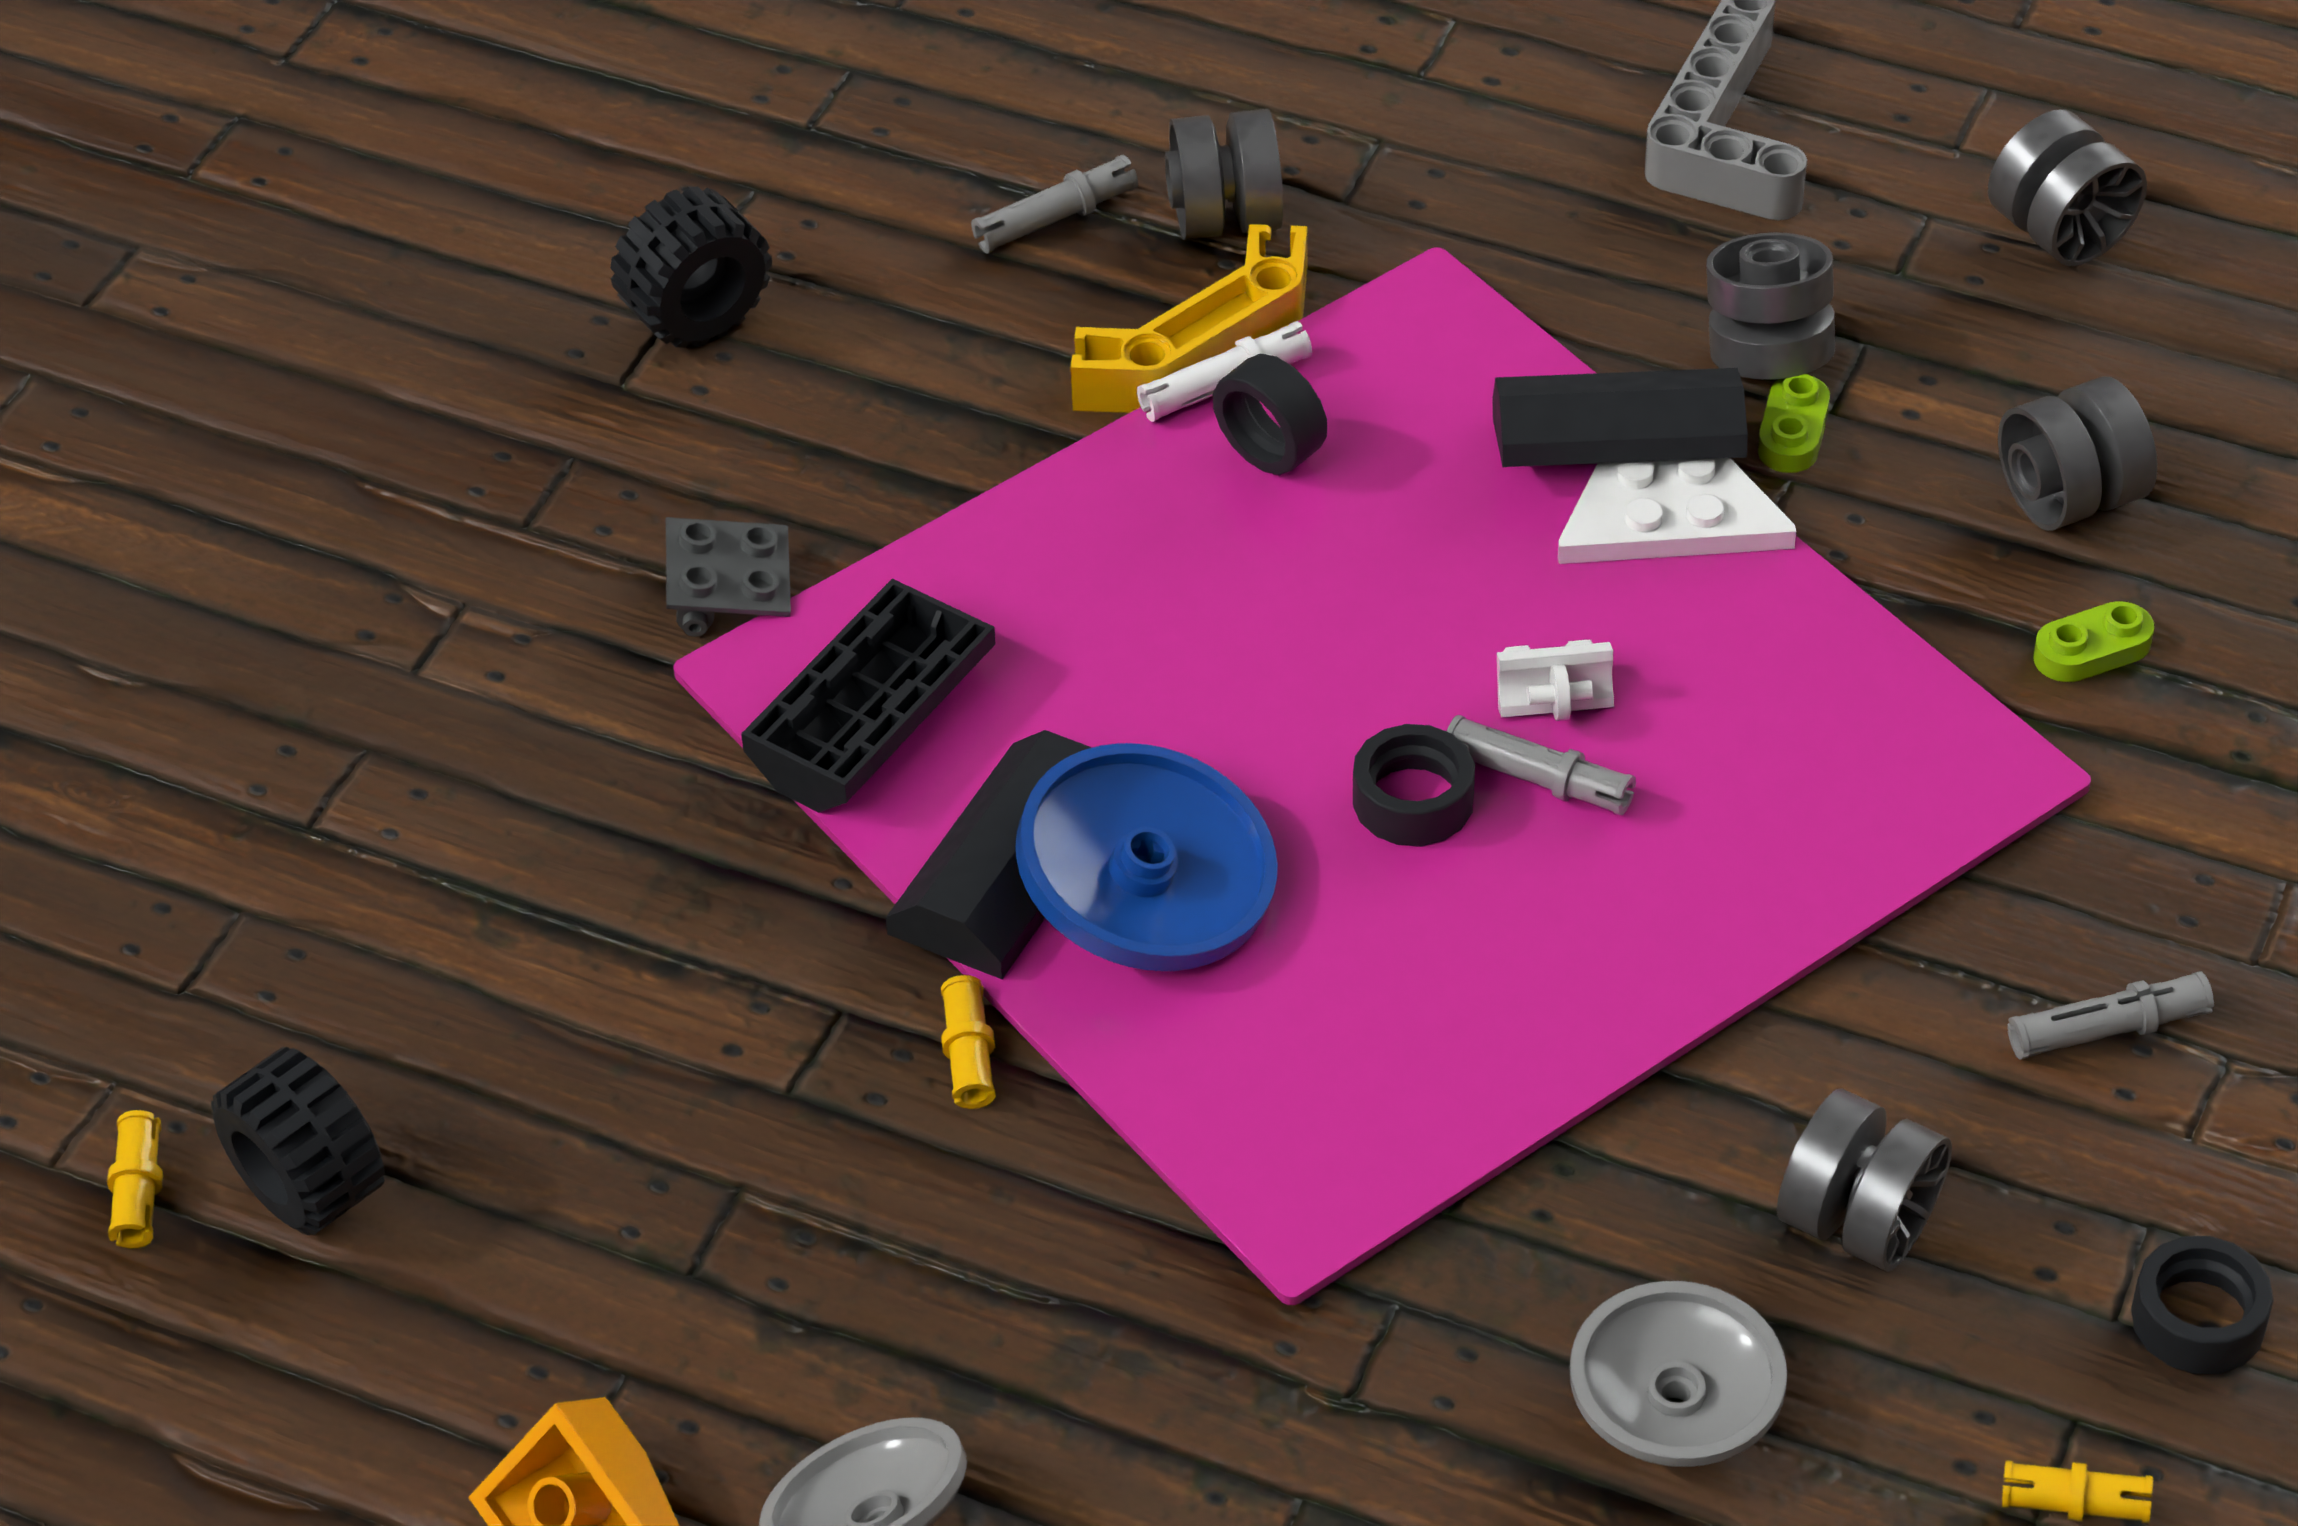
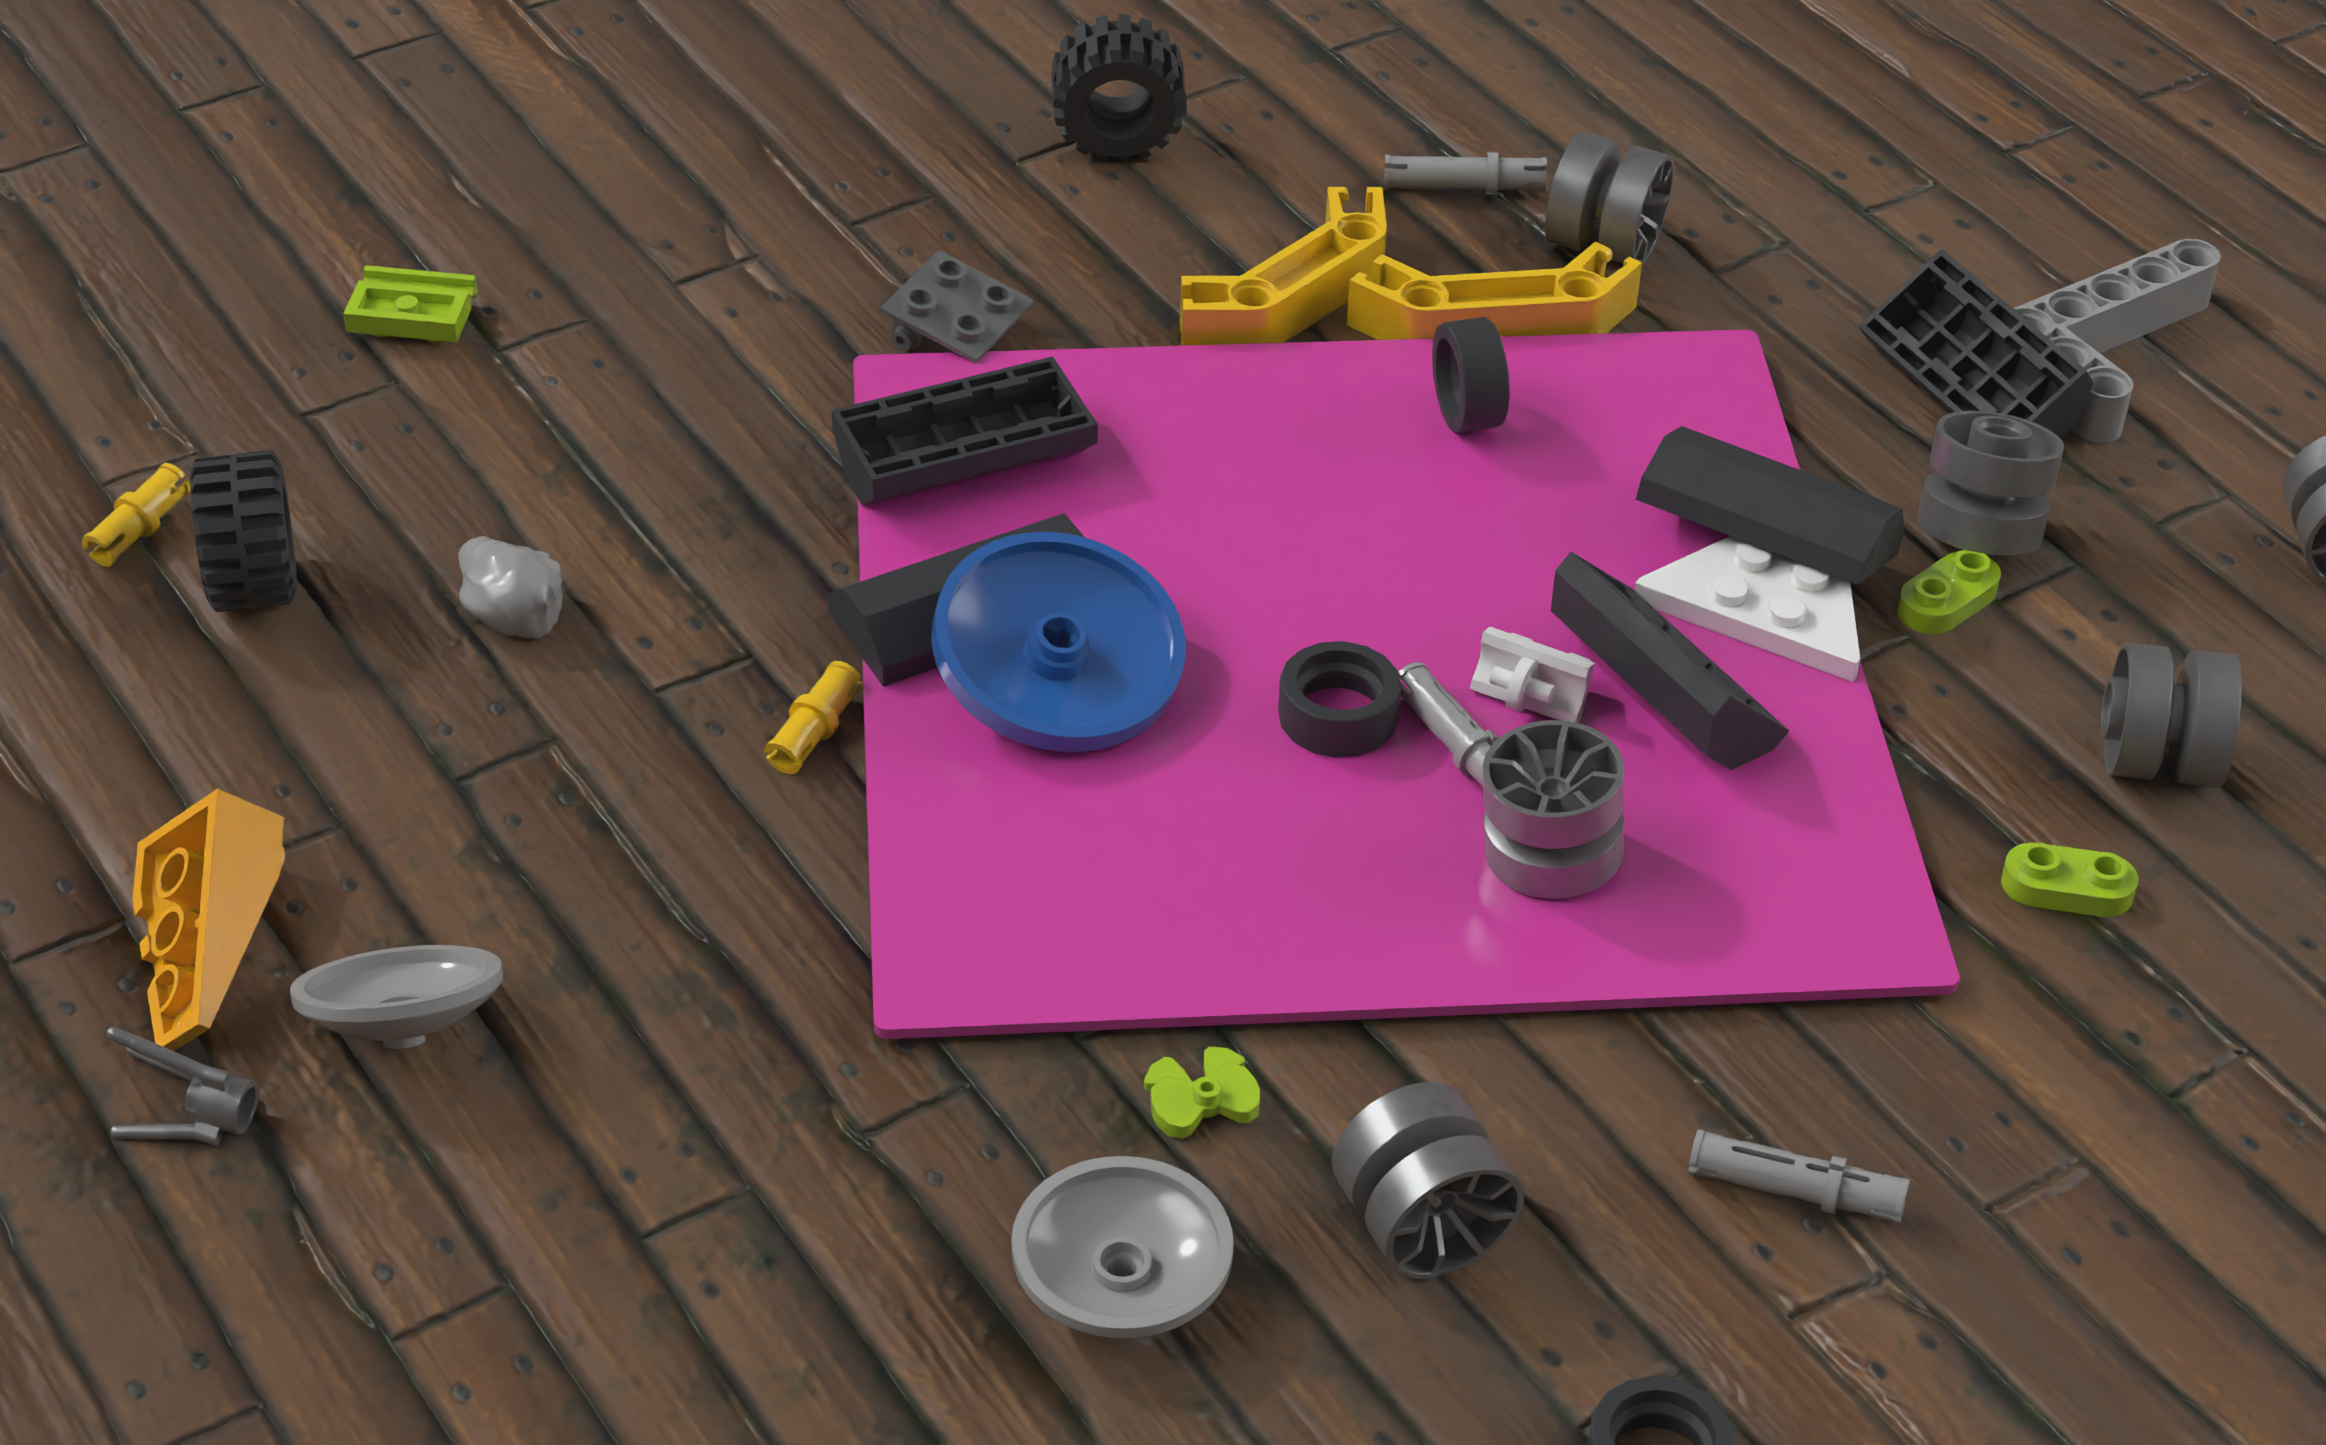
camera: 30 degrees right, 5 degrees down
white pin [1137,321,1312,422] -> none
none -> lime plate [343,265,478,342]
none -> light grey hair [458,536,563,639]
none -> lime piece [1144,1047,1260,1139]
none -> yellow piece [1180,187,1387,346]
none -> wheel [1483,720,1624,899]
none -> black piece [1550,552,1789,770]
none -> black piece [1858,249,2094,439]

